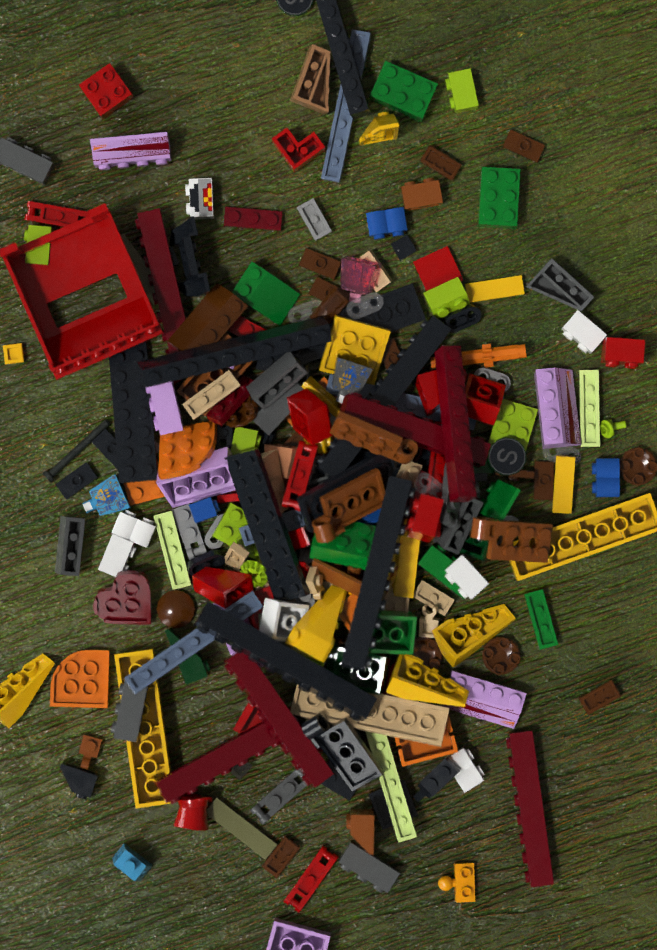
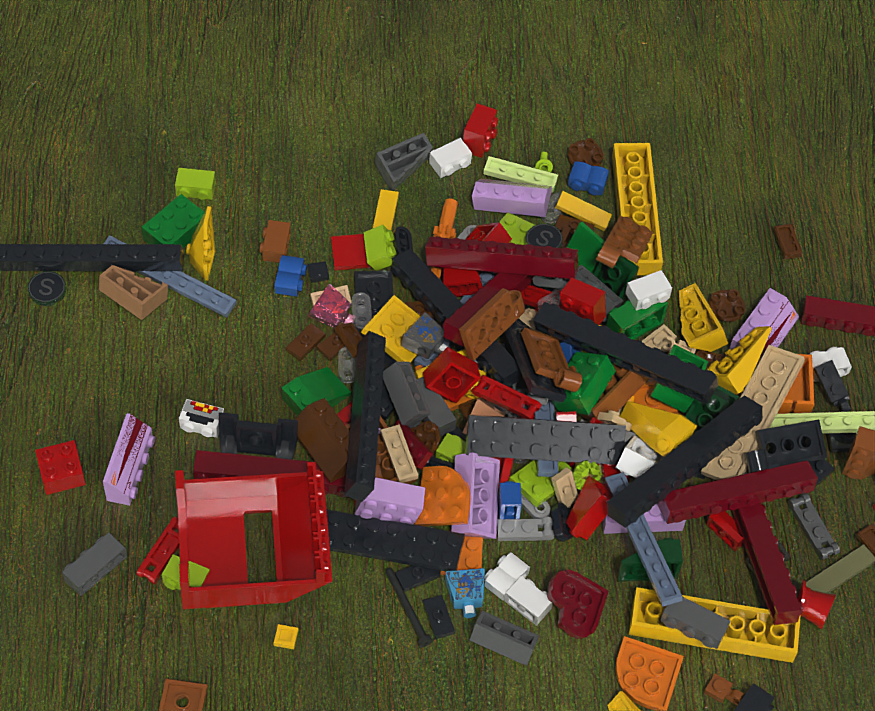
camera: 75 degrees left, 30 degrees down
dark azure torso [112,843,153,881] -> none
yellowish green plate [154,511,191,590] -> none
reddish brown dish [157,590,195,628] -> none
dark red plate [224,207,282,231] -> none
red brick [272,128,325,173] -> none
light grey plate [297,198,332,241] -> none
reddish brown plate [420,145,462,182] -> none
green brick [477,167,520,229] -> none
reddish brown plate [502,129,545,163] -> none
green plate [524,589,558,650] -> none

